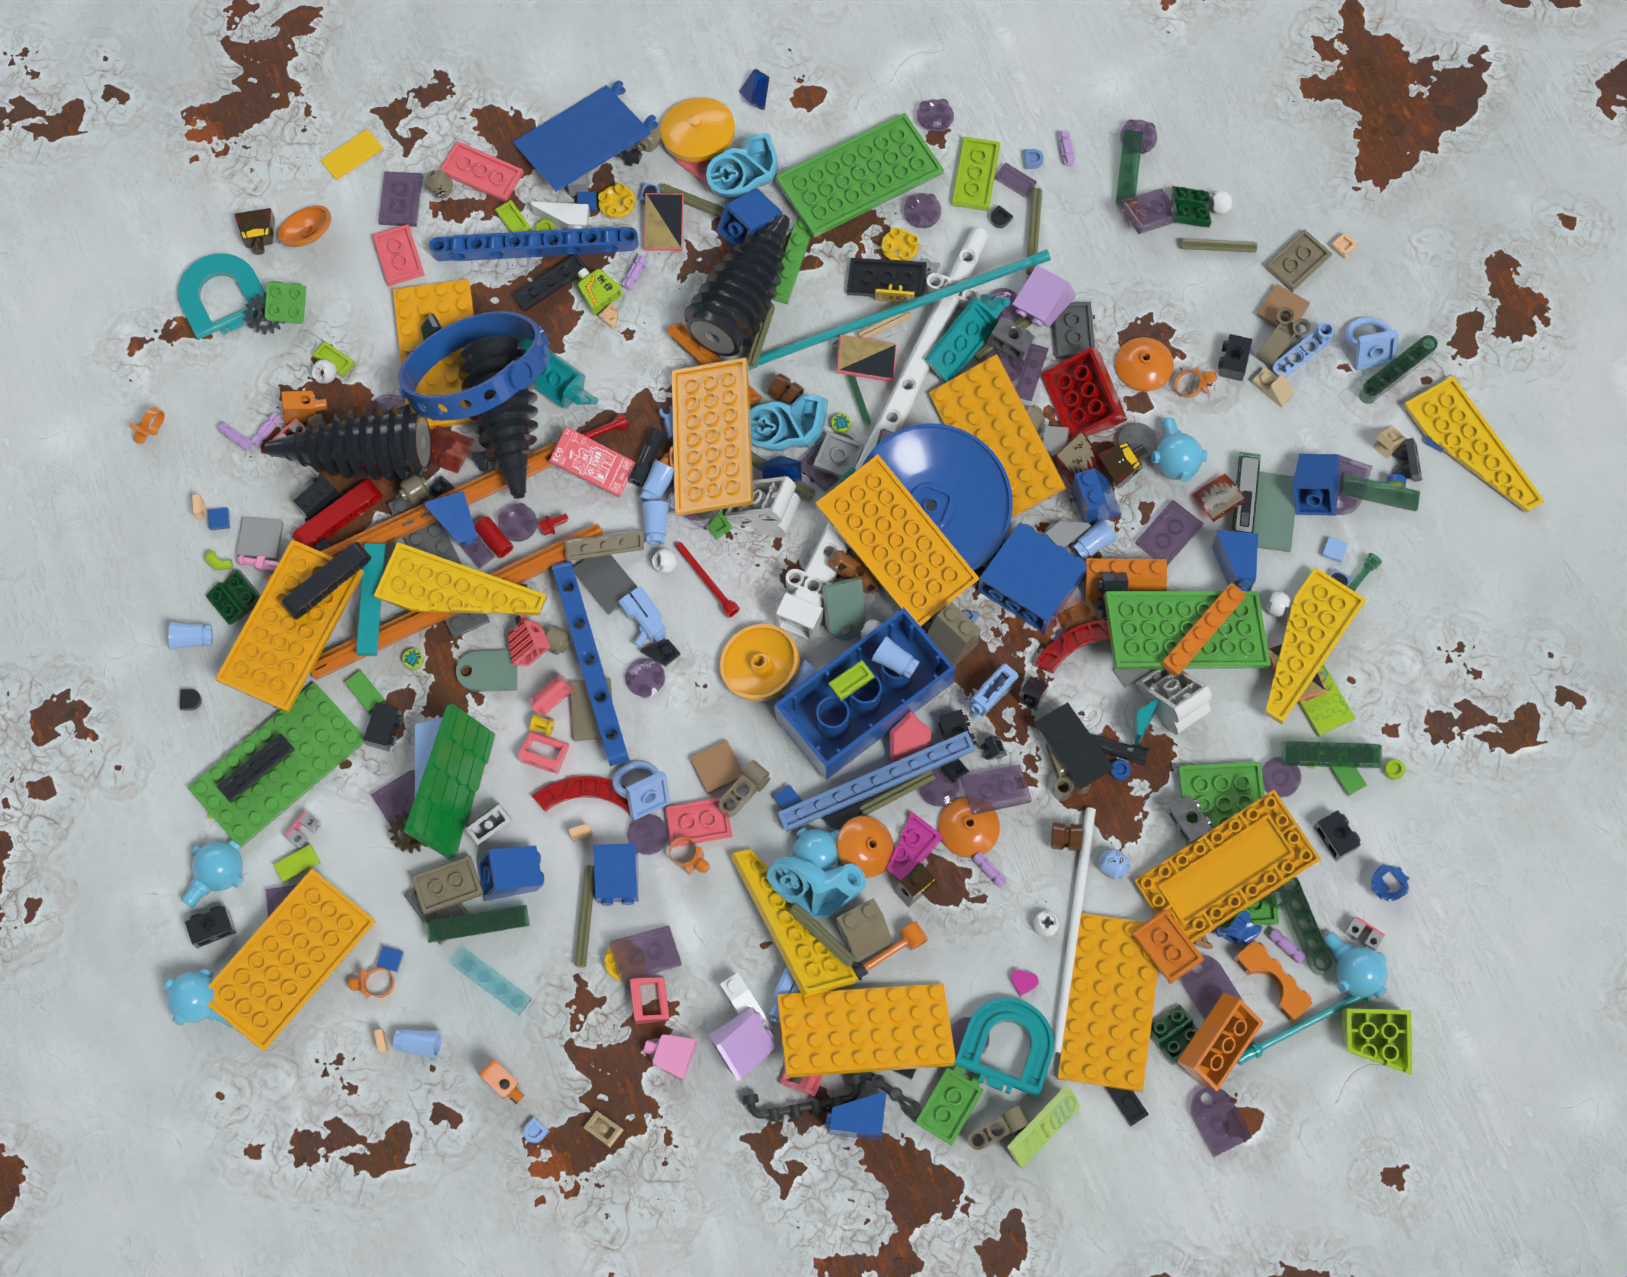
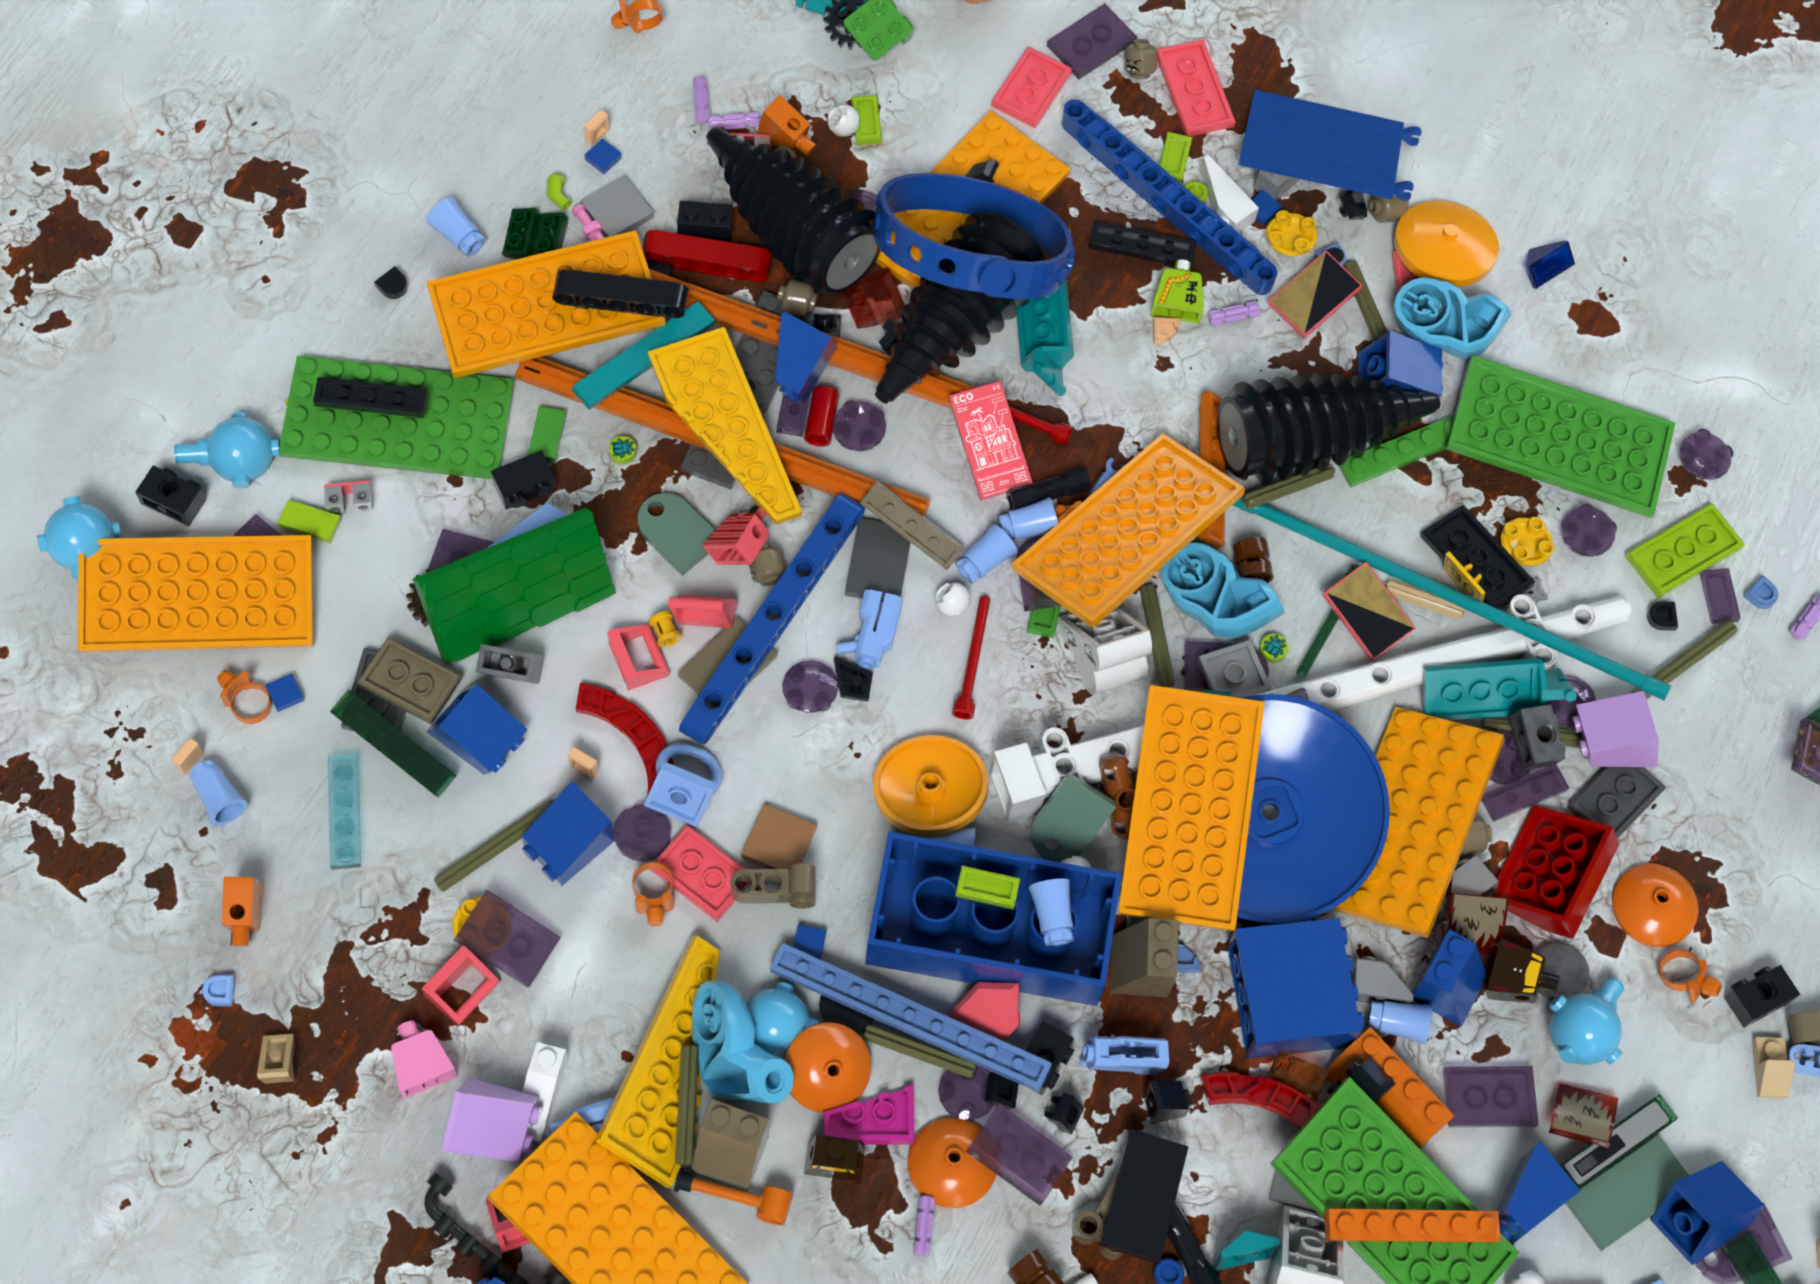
camera: 40 degrees right, 5 degrees down
red piece [538,513,569,536] -> none
clear blue slope [761,455,802,482] -> none

